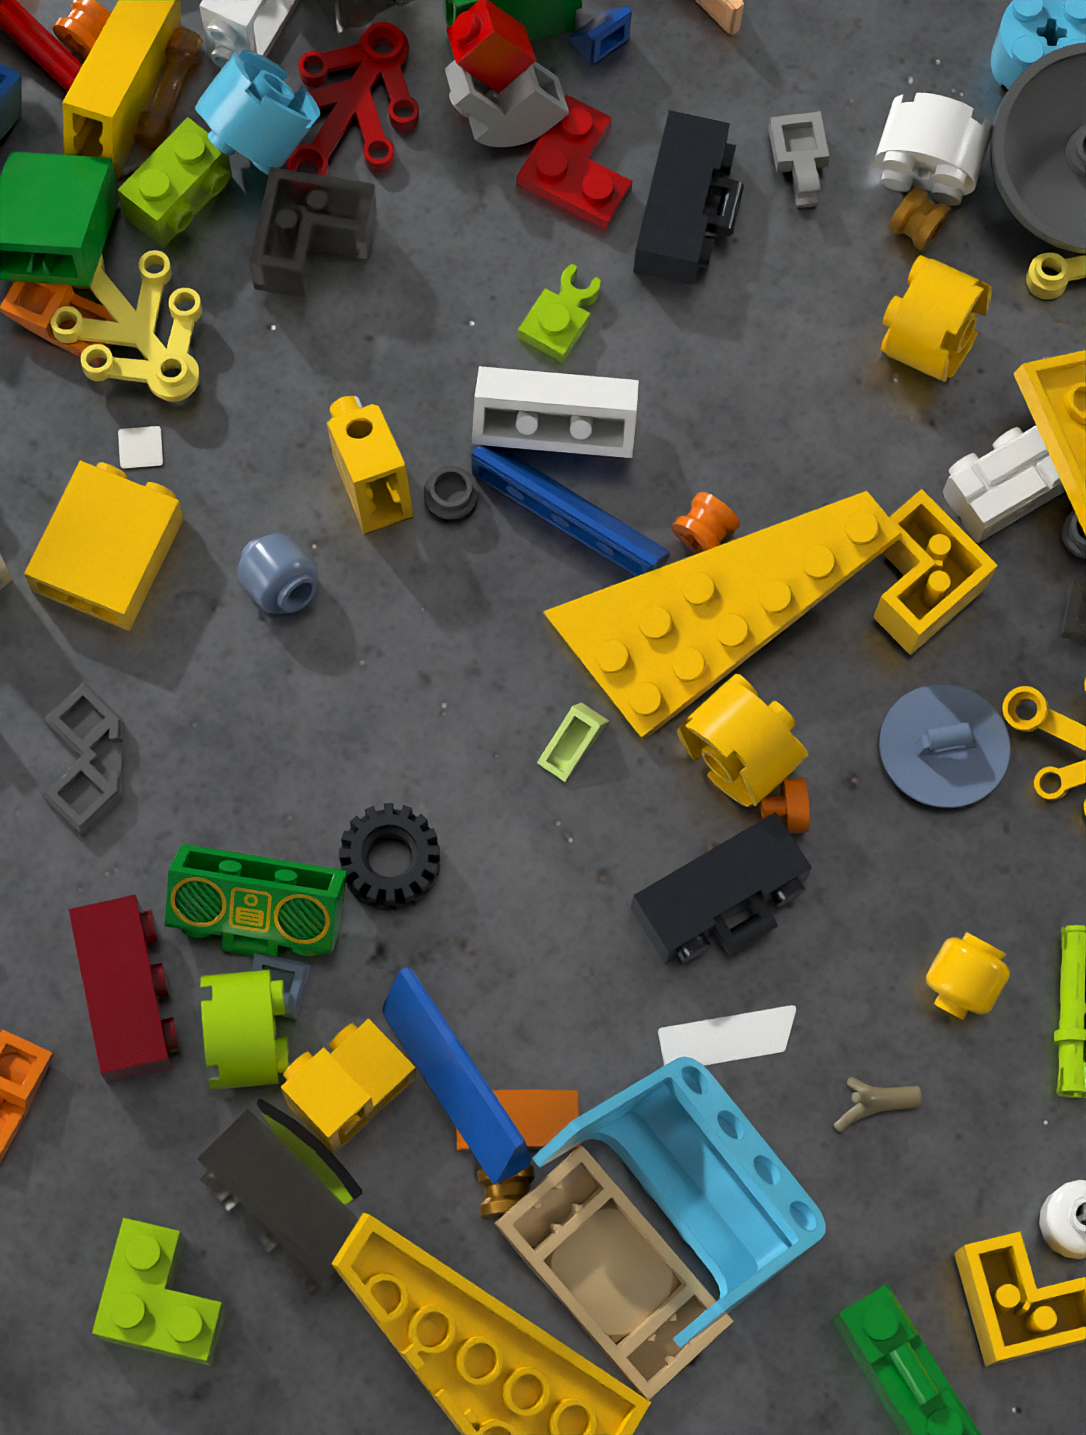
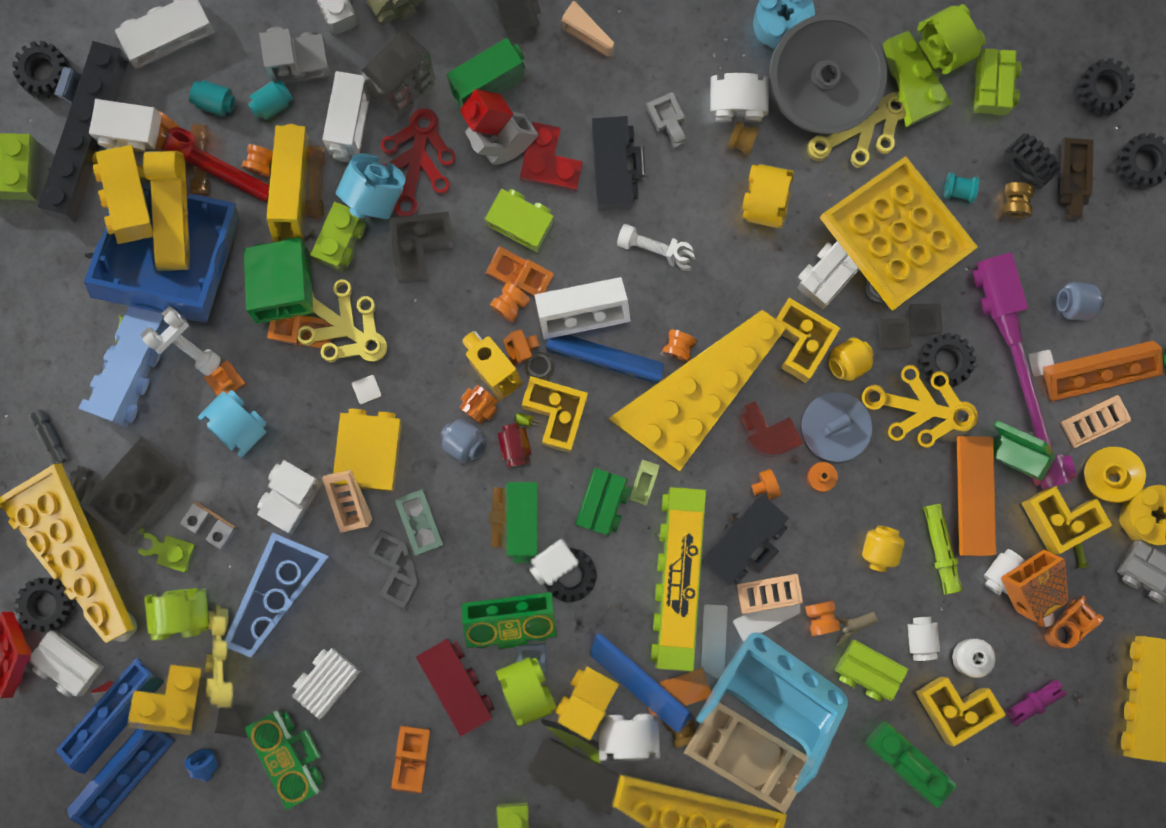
camera: 20 degrees left, 10 degrees up
lime plate [518,264,601,363] -> none
blue slope [569,6,632,65] -> none
yellow brick [677,674,808,807] -> none
none -> light nougat slope [322,470,372,533]
none -> sand green piece [395,489,444,556]
none -> orange gear [459,385,498,424]
none -> lime brick [485,188,554,252]
none -> orange slope [485,246,554,297]
none -> clear orange bar [488,487,506,548]
none -> orange wheel [489,282,530,323]
none -> dark red brick [497,423,532,468]
none -> orange tile [503,329,541,367]
none -> green brick [506,482,538,564]
none -> lime piece [514,413,540,427]
none -> yellow brick [522,376,588,454]
none -> white brick [530,539,578,586]
none -> green brick [575,468,631,537]
none -> white brick [598,714,660,762]
none -> white bar [617,224,696,271]
none -> brick [651,487,706,671]
none -> white sticker [701,604,728,679]
none -> light nougat slope [736,574,803,614]
none -> clear red brick [740,401,803,457]
none -> orange wheel [805,600,841,636]
none -> orange tile [807,462,838,492]
none -> yellow head [829,337,874,381]
none -> lime brick [835,640,908,703]
none -> white brick [907,617,940,661]

